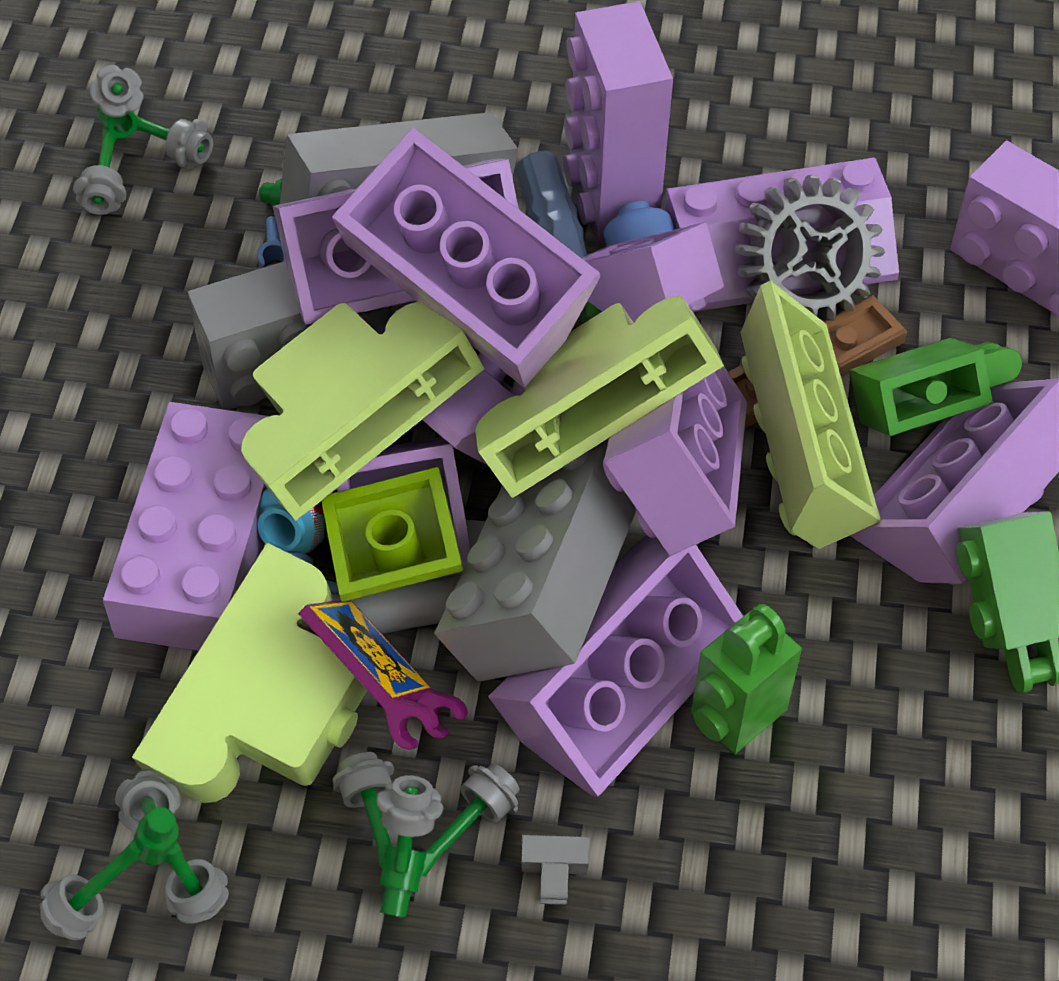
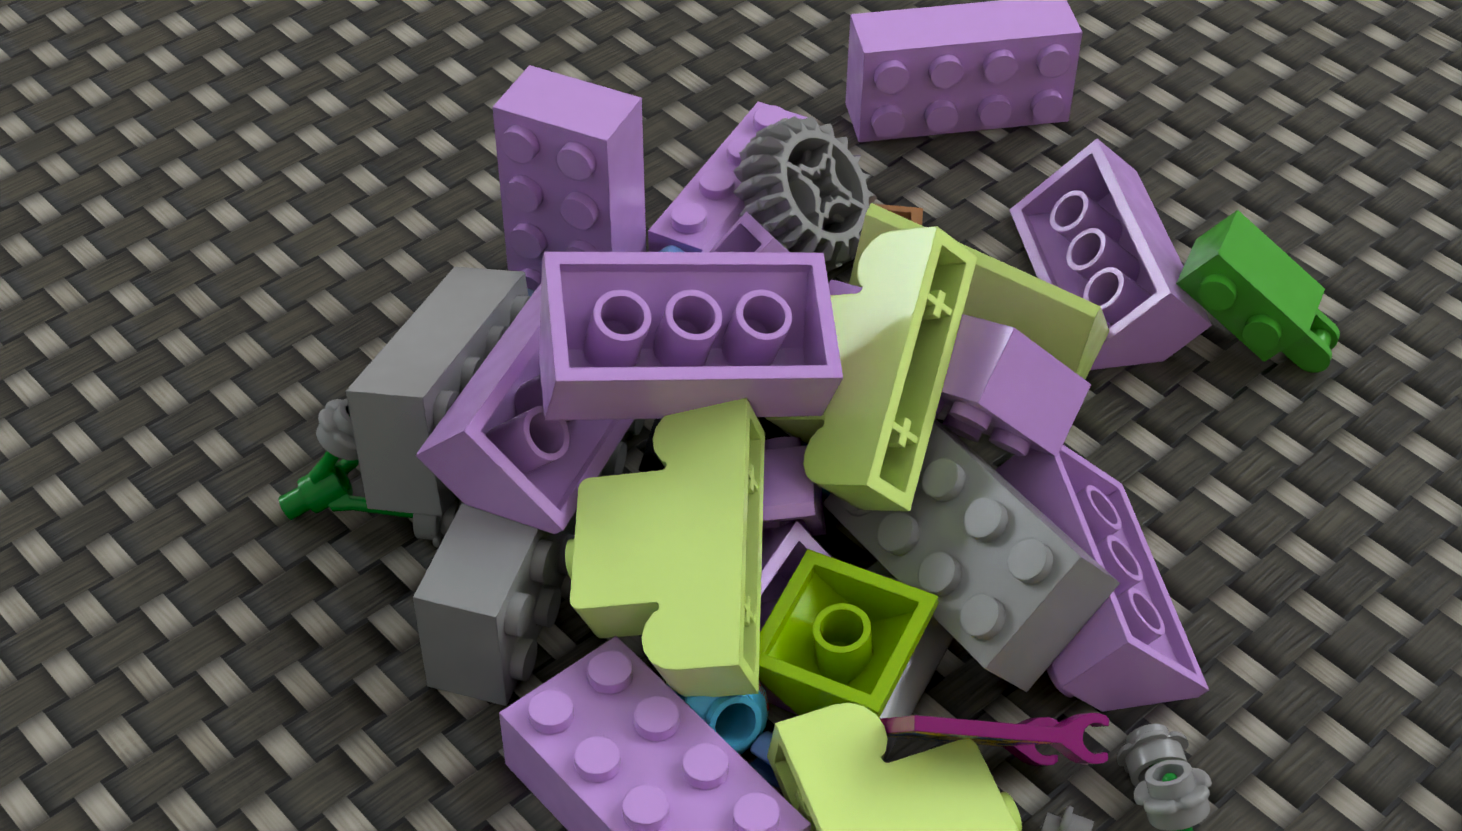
camera: 50 degrees left, 10 degrees down
light grey plant [73,65,213,215] -> none
medium blue hand [257,216,285,269] -> none
light grey tile [522,835,589,905] -> none
bright green brick [691,604,802,754] -> none
bright green brick [849,338,1022,436] -> none

